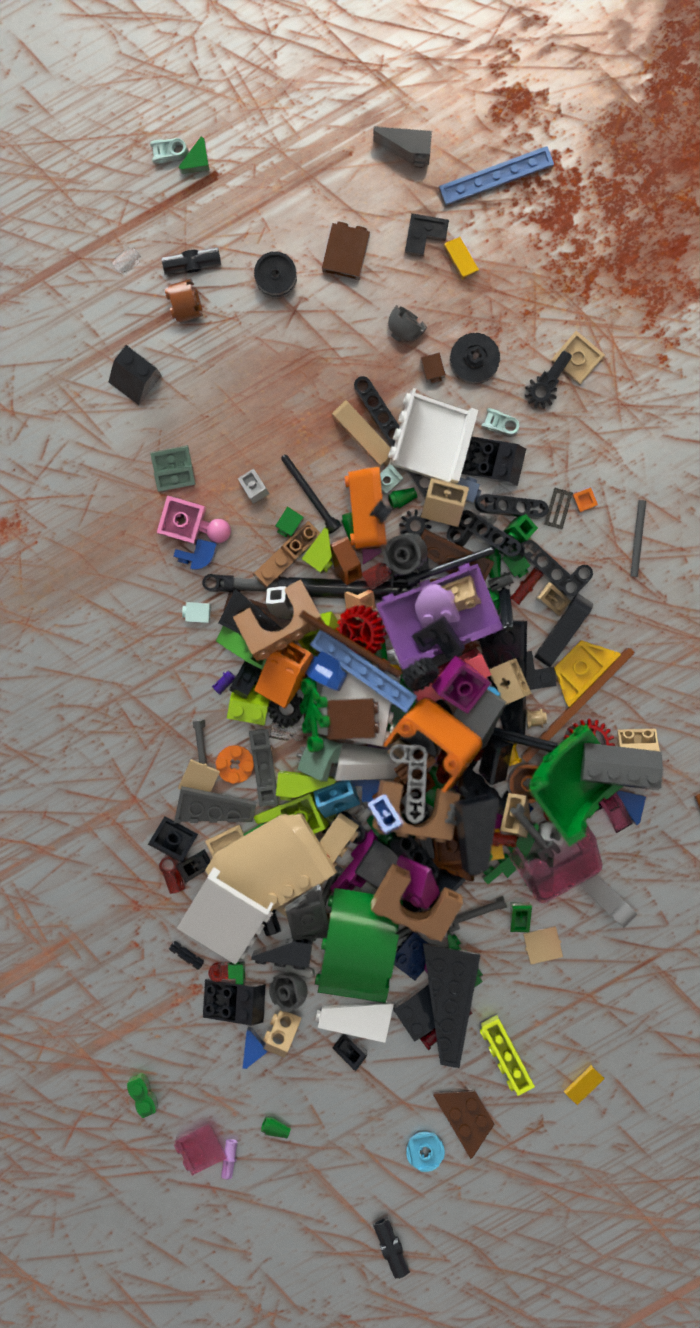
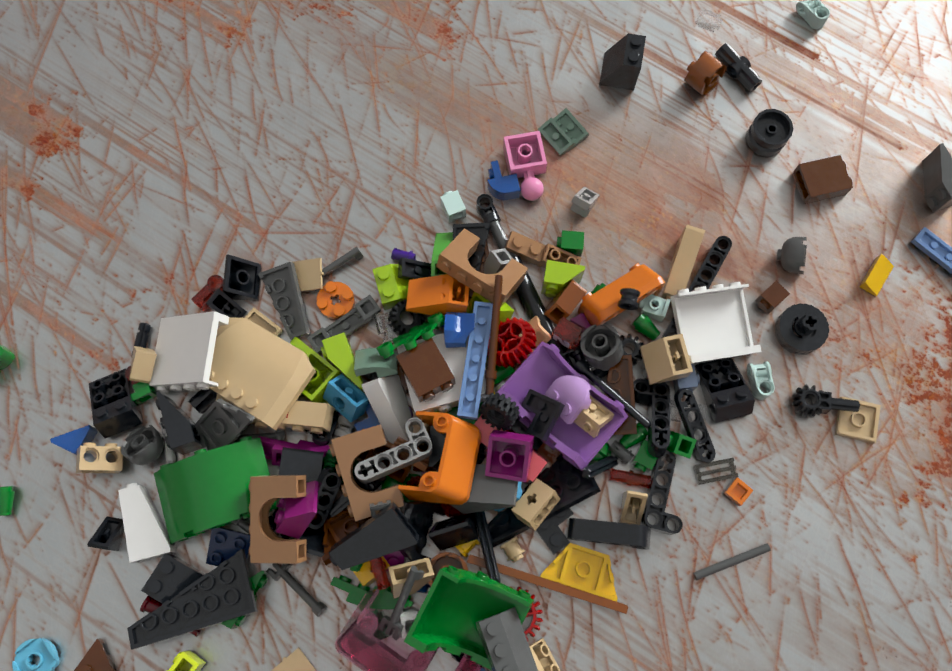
camera: 60 degrees right, 15 degrees down
green slope [178,136,210,174] -> none
black piece [281,454,342,534] -> none
slope [368,794,403,834] -> none
black plate [405,213,449,256] -> none
green slope [510,902,532,932] -> none
none -> tan slope [129,346,157,384]

